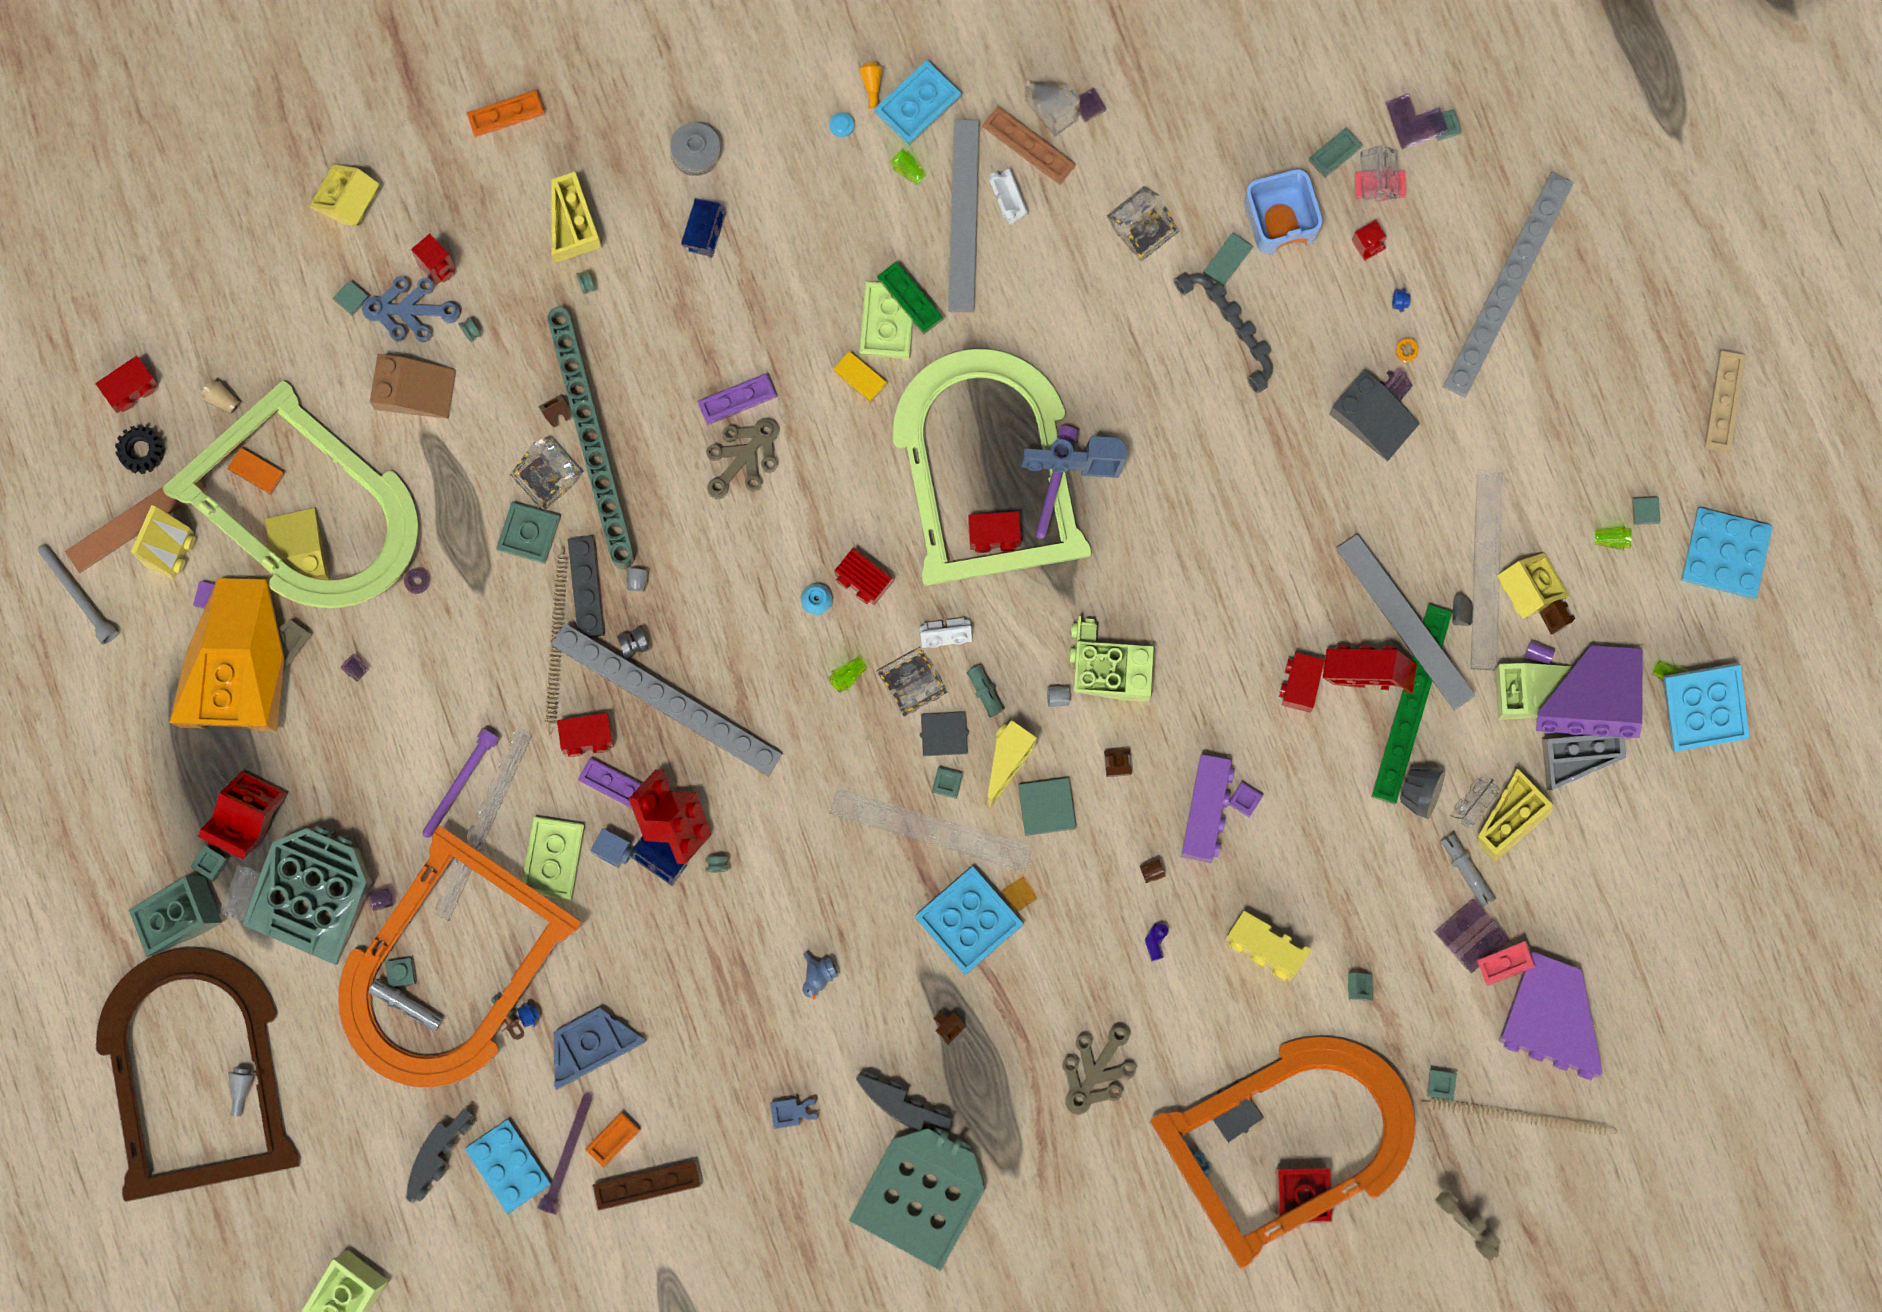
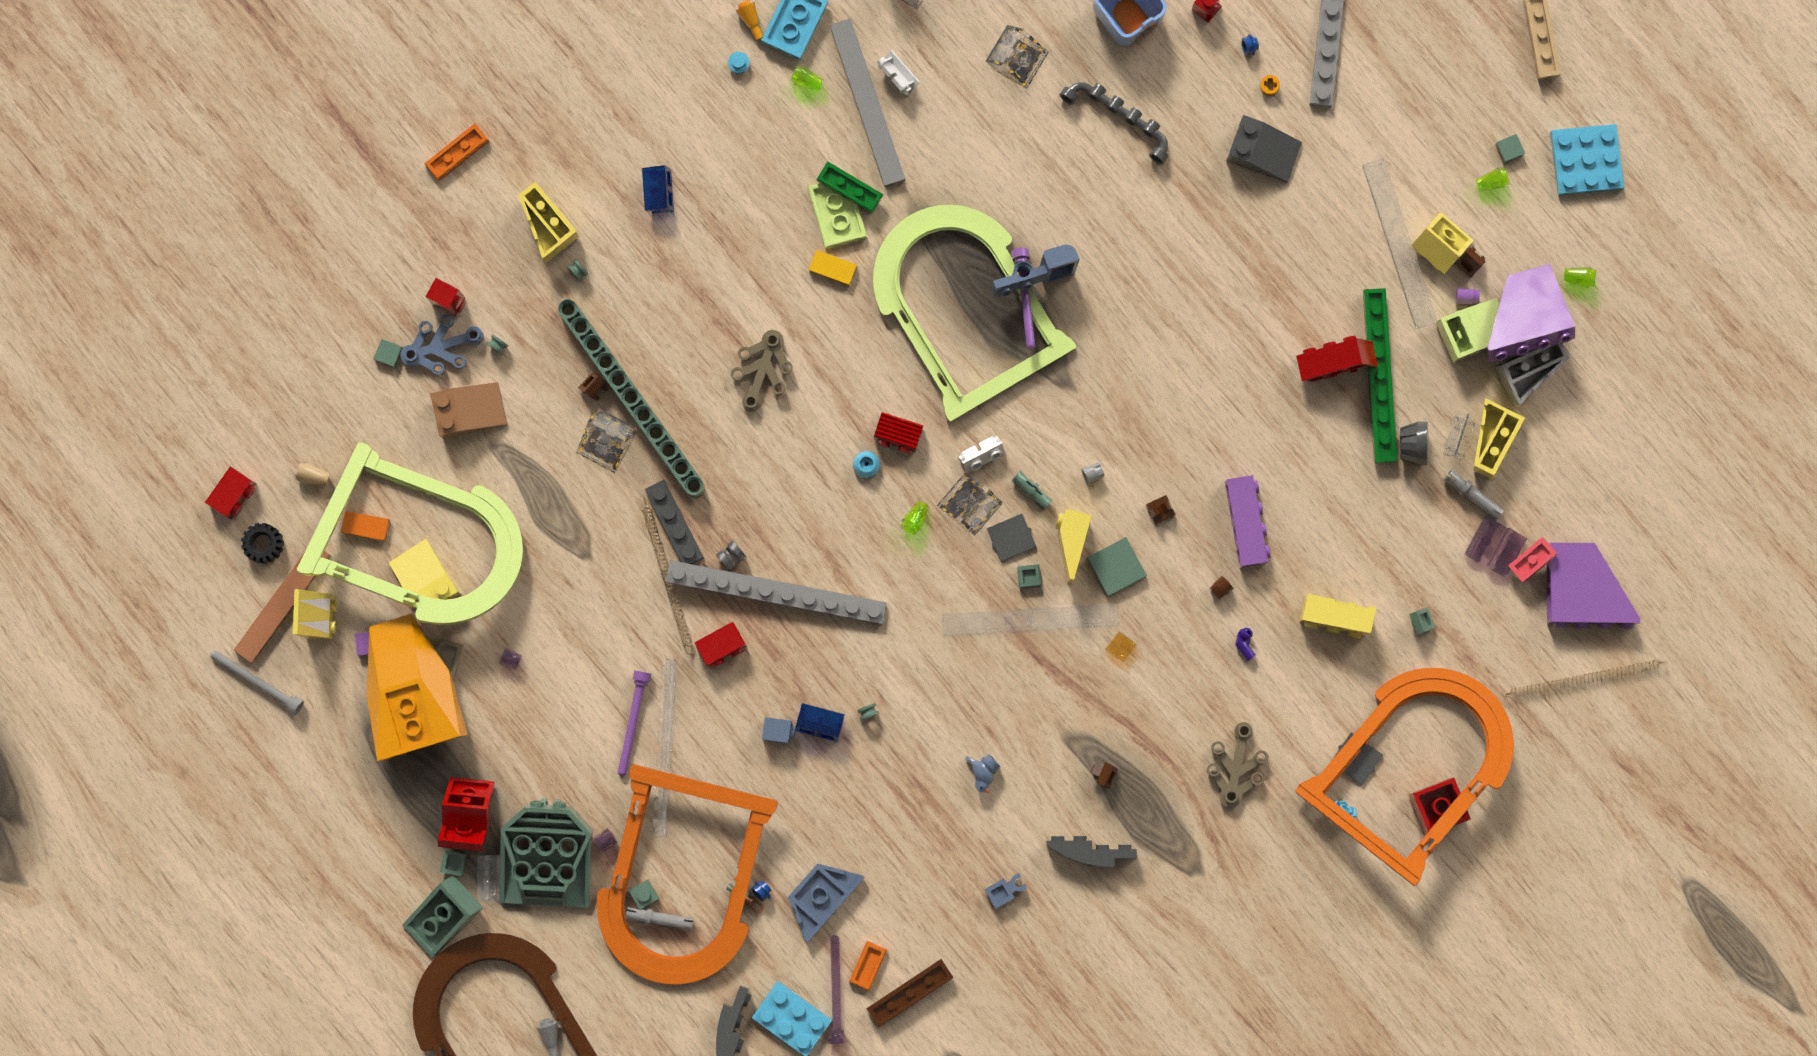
camera: 20 degrees left, 5 degrees up
light yellow slope [309,164,379,226] -> none
clear purple plate [404,569,429,594] -> none
sand green tile [496,502,560,564] -> none
yellowish green tile [522,817,585,901] -> none
medium lavender tile [578,758,641,809] -> none
light grey hose [626,568,648,592] -> none
red bracket [629,769,712,864] -> none
light grey piece [670,123,720,176] -> none
medium lavender tile [697,373,777,425] -> none
sand green hinge [849,1128,985,1271] -> none
medium azure plate [915,866,1024,976] -> none
red brick [968,512,1021,553] -> none
nougat tile [983,106,1076,185] -> none
yellowish green hinge [1069,616,1097,671] -> none
yellowish green slope [1074,641,1154,702] -> none
sand green tile [1203,232,1253,286] -> none
medium lavender tile [1228,782,1263,818] -> none
red brick [1279,652,1325,713] -> none
light grey tile [1336,534,1475,710] -> none
clear purple tile [1380,369,1413,402] -> none
sand green plate [1427,1070,1457,1100] -> none
dark tan plant [1434,1190,1500,1261] -> none
flat silver slope [1452,595,1472,626] -> none
medium azure plate [1663,663,1750,752] -> none

